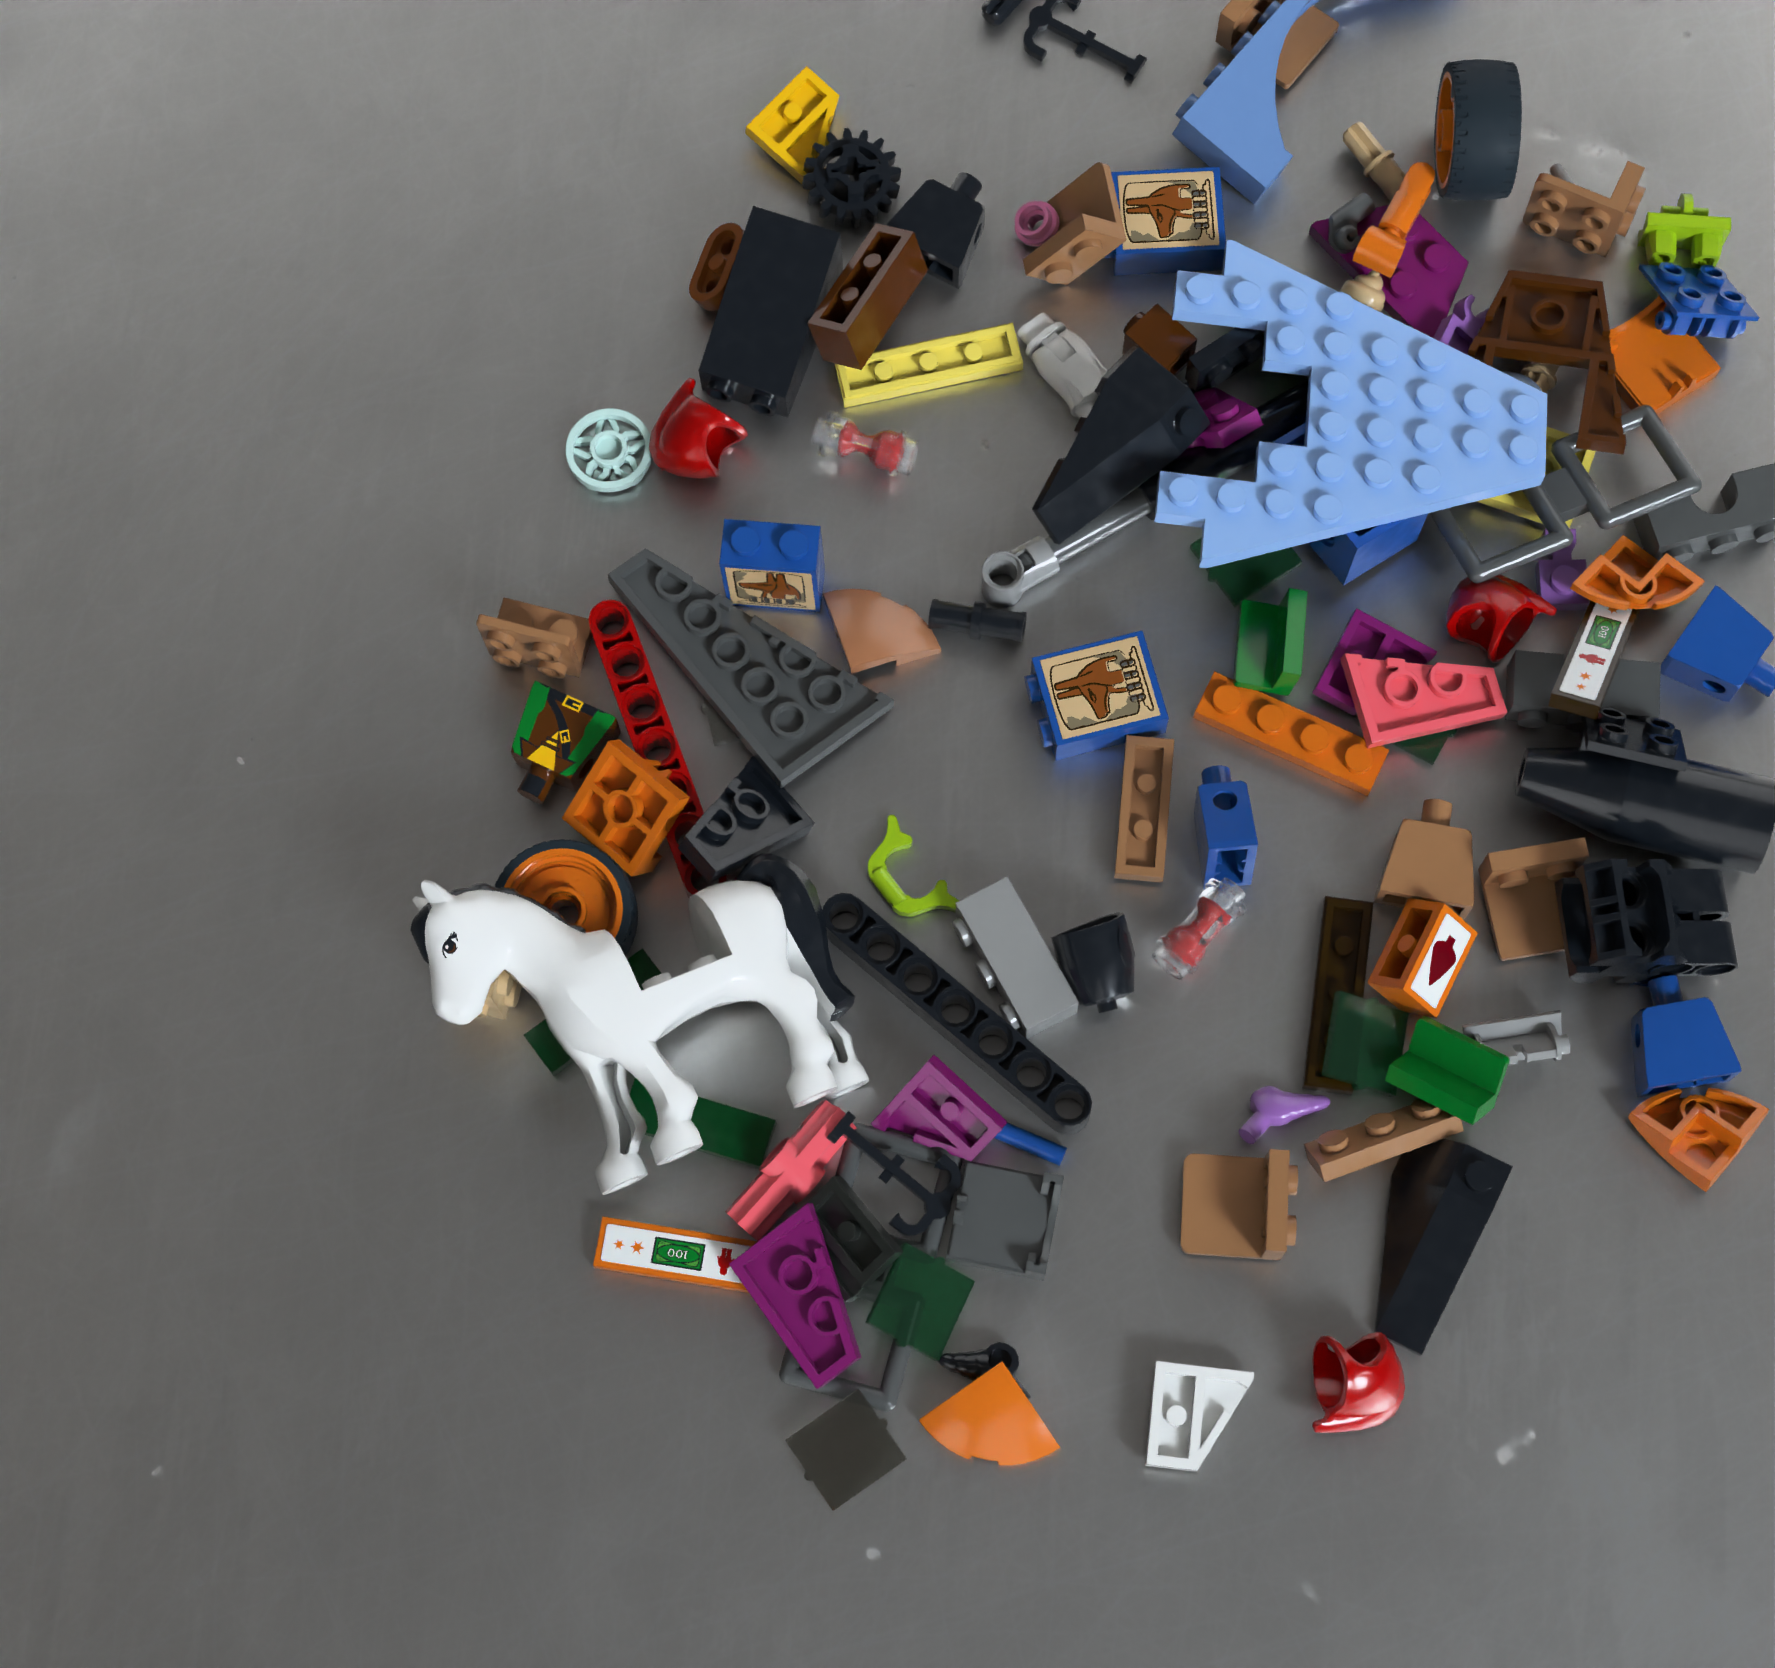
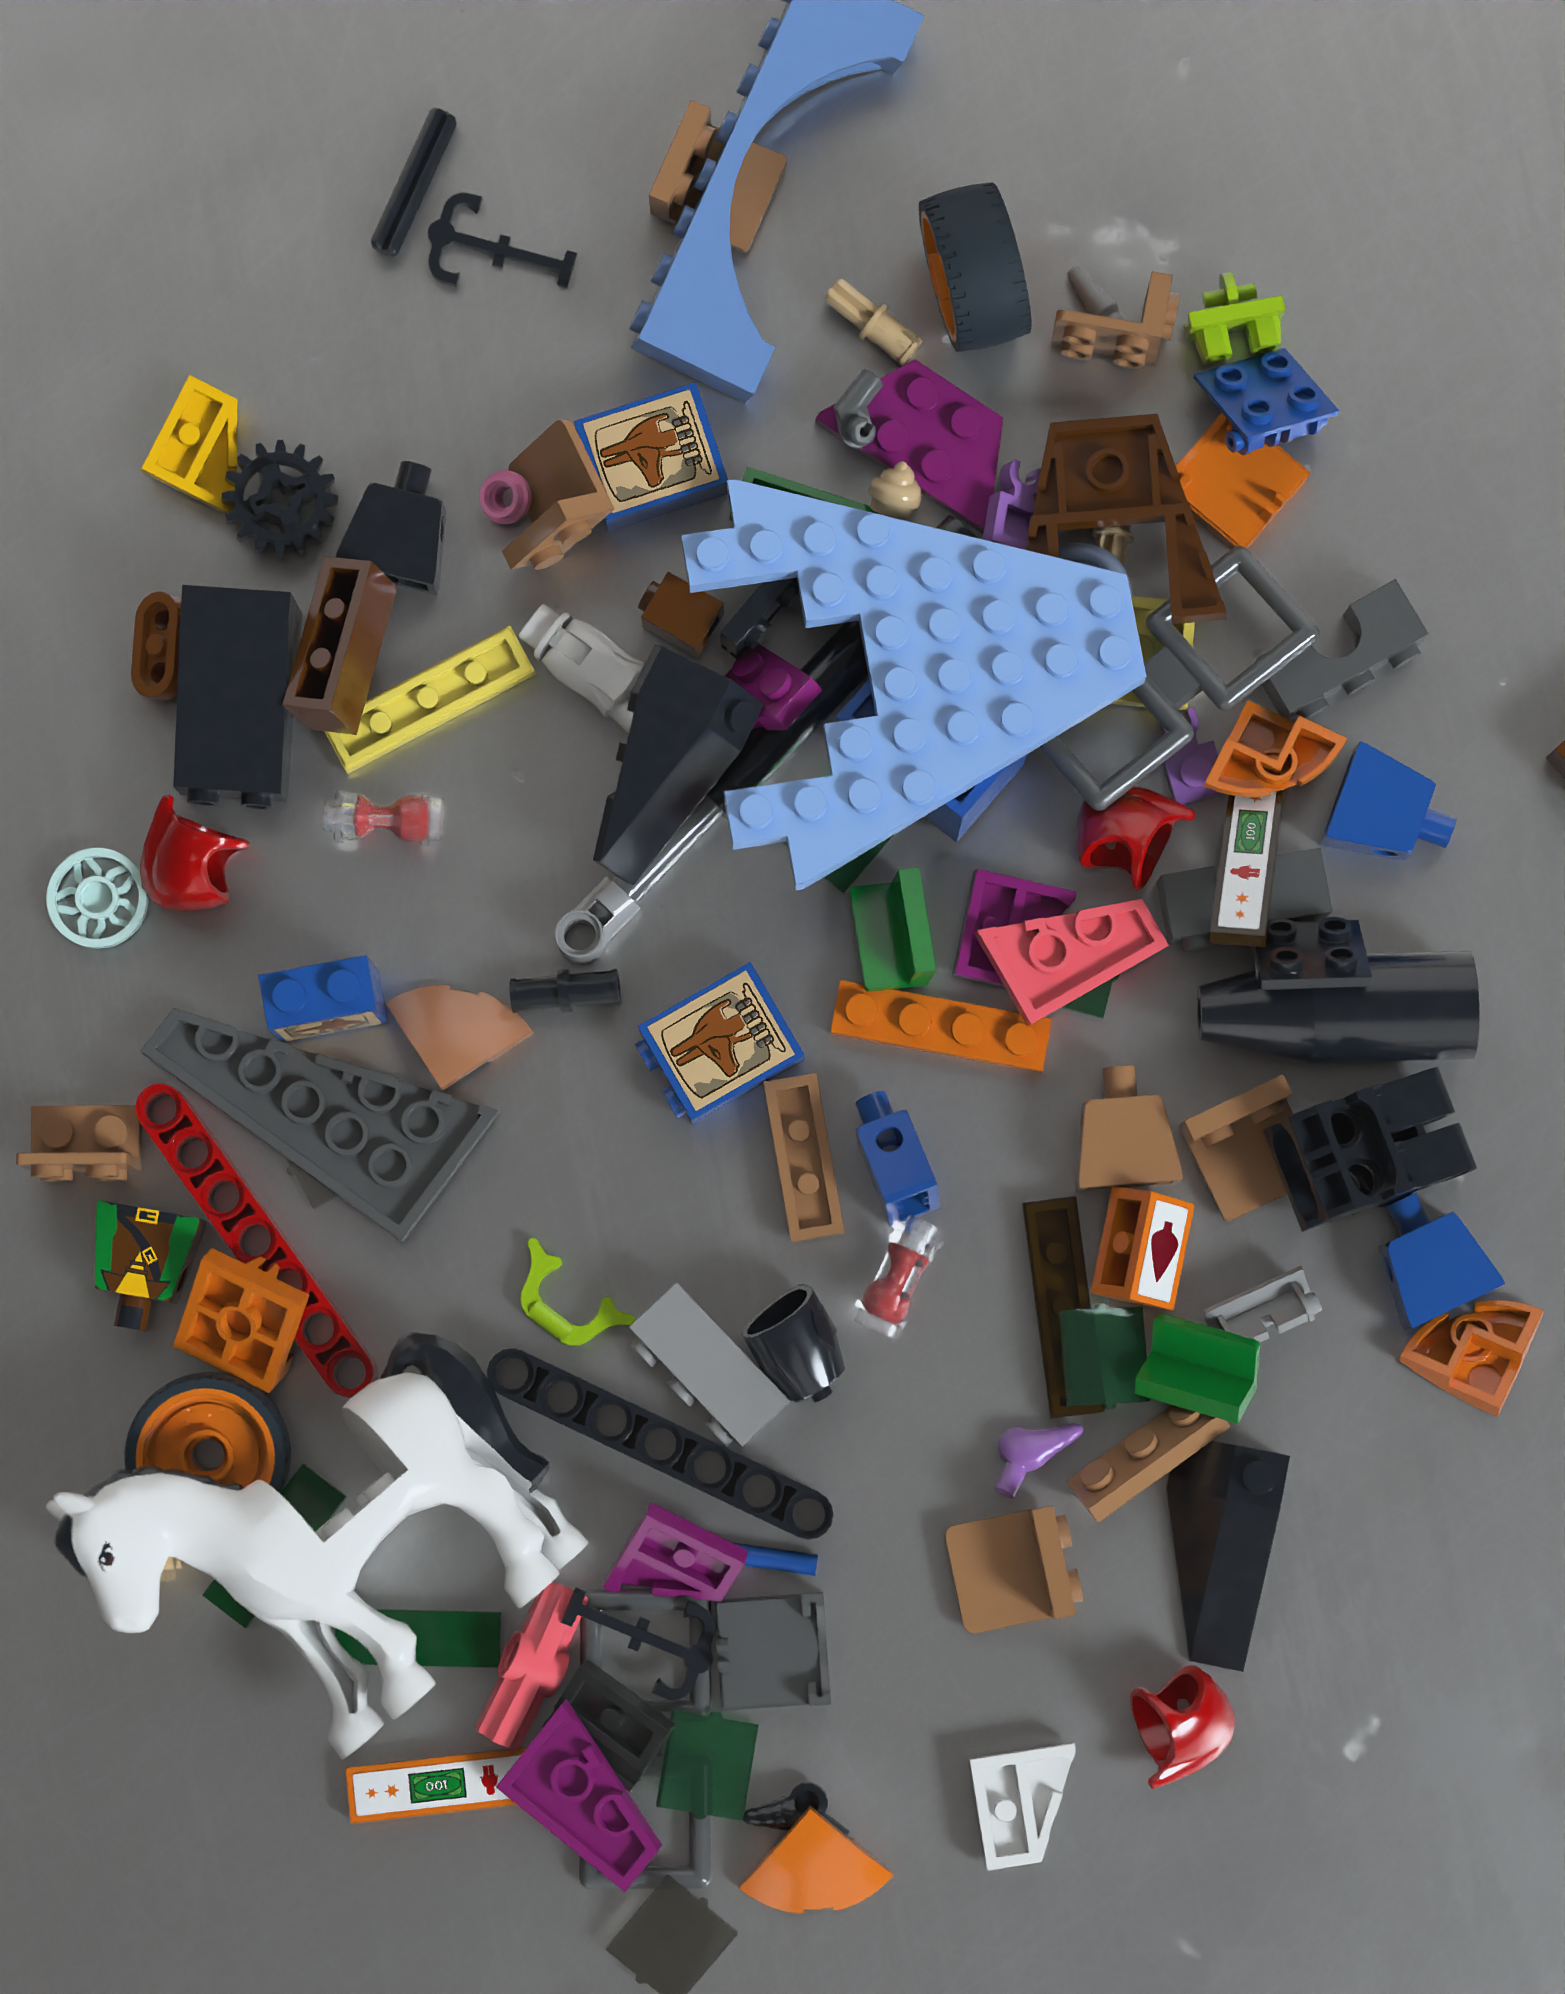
camera: 20 degrees left, 10 degrees up
black wing [678,756,815,883] -> none
orange piece [1352,162,1435,278] -> none

